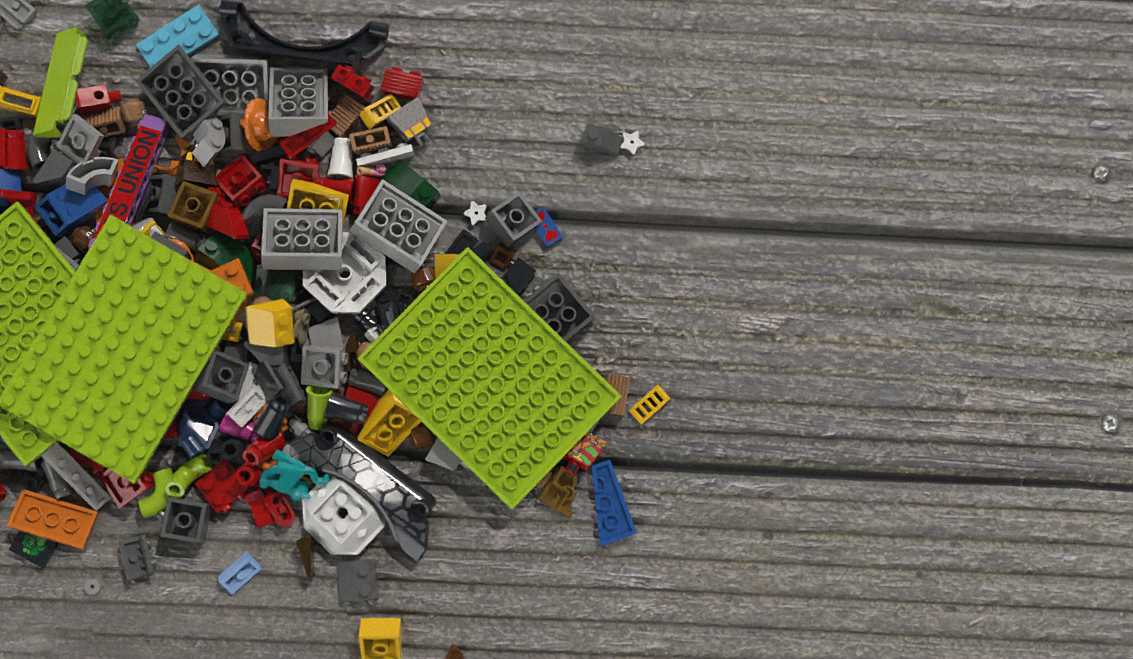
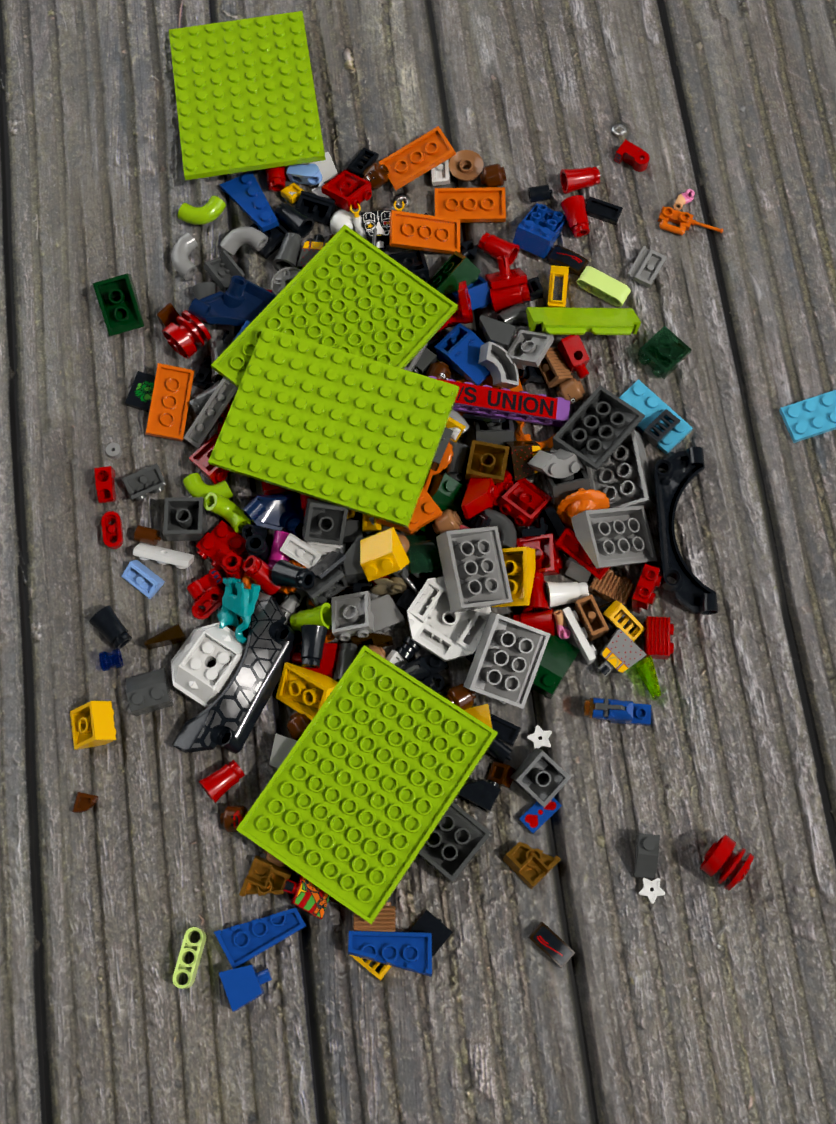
camera: 85 degrees right, 10 degrees down
none -> black plant [89,605,132,650]
none -> red leg [94,466,116,503]
none -> clear blue wheel [99,649,123,672]
none -> red plate [101,511,124,549]
none -> white tile [133,542,194,569]
none -> reddish brown piece [134,525,161,546]
none -> yellowish green beam [173,927,206,989]
none -> red plant [198,760,245,803]
none -> blue torso [219,965,272,1012]
none -> reddish brown head [220,806,248,832]
none -> blue wing [348,931,432,977]
none -> black piece [409,910,453,957]
none -> medium nougat head [432,509,462,534]
none -> pearl gold slope [503,842,561,889]
none -> black slope [528,922,575,968]
none -> yellowish green beam [576,266,631,307]
none -> blue plate [584,698,651,726]
none -> clear neon green slope [635,656,661,701]
none -> black slope [642,409,681,447]
none -> red wheel [700,834,754,891]

